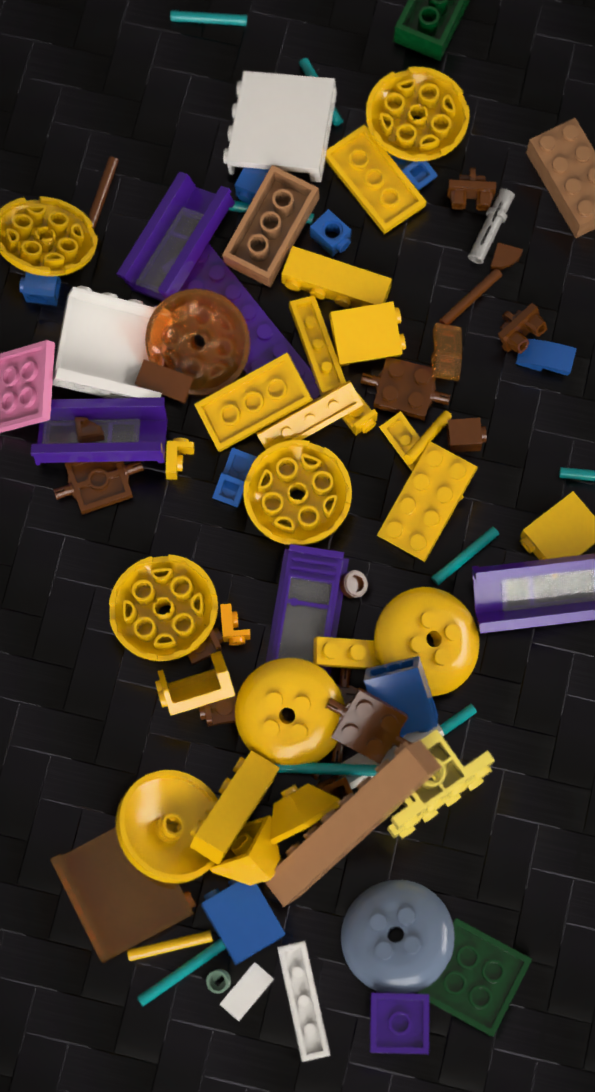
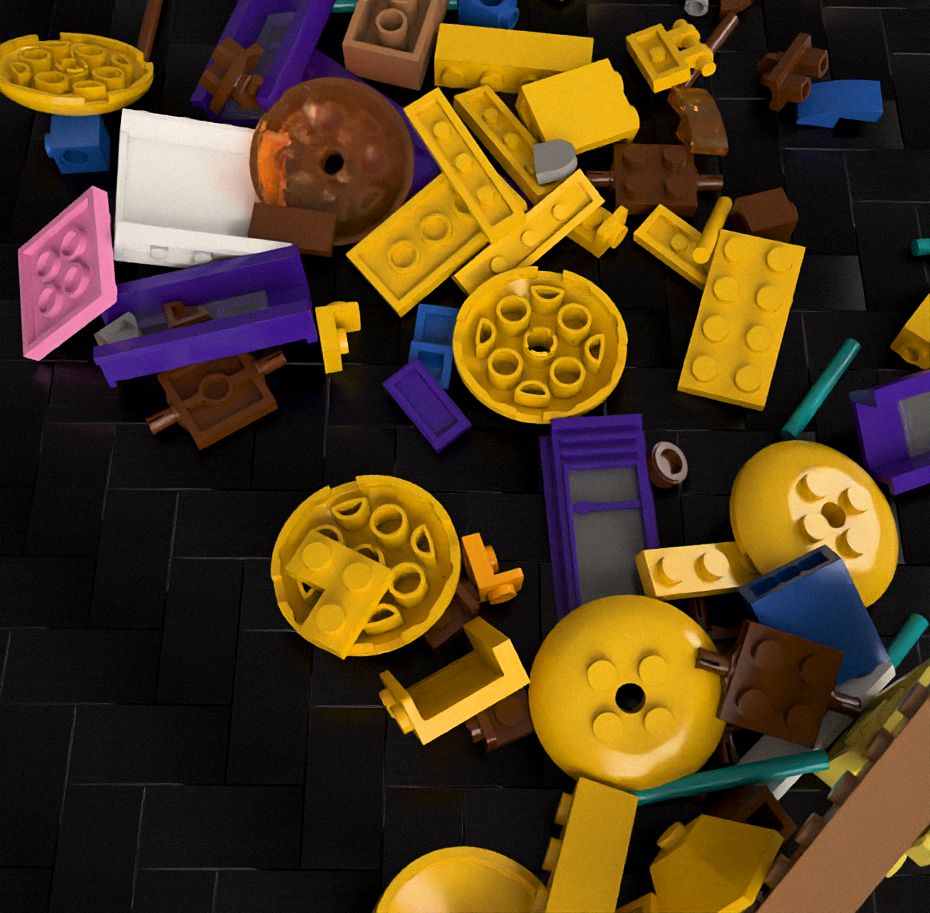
camera: 15 degrees left, 10 degrees down
none -> light grey tile [94,312,142,345]
none -> reddish brown hips [198,36,265,116]
none -> yellow plate [285,529,395,660]
none -> dark purple tile [382,357,472,454]
none -> yellow plate [403,87,527,244]
none -> light grey tile [533,140,578,184]
none -> yellow plate [625,19,716,94]

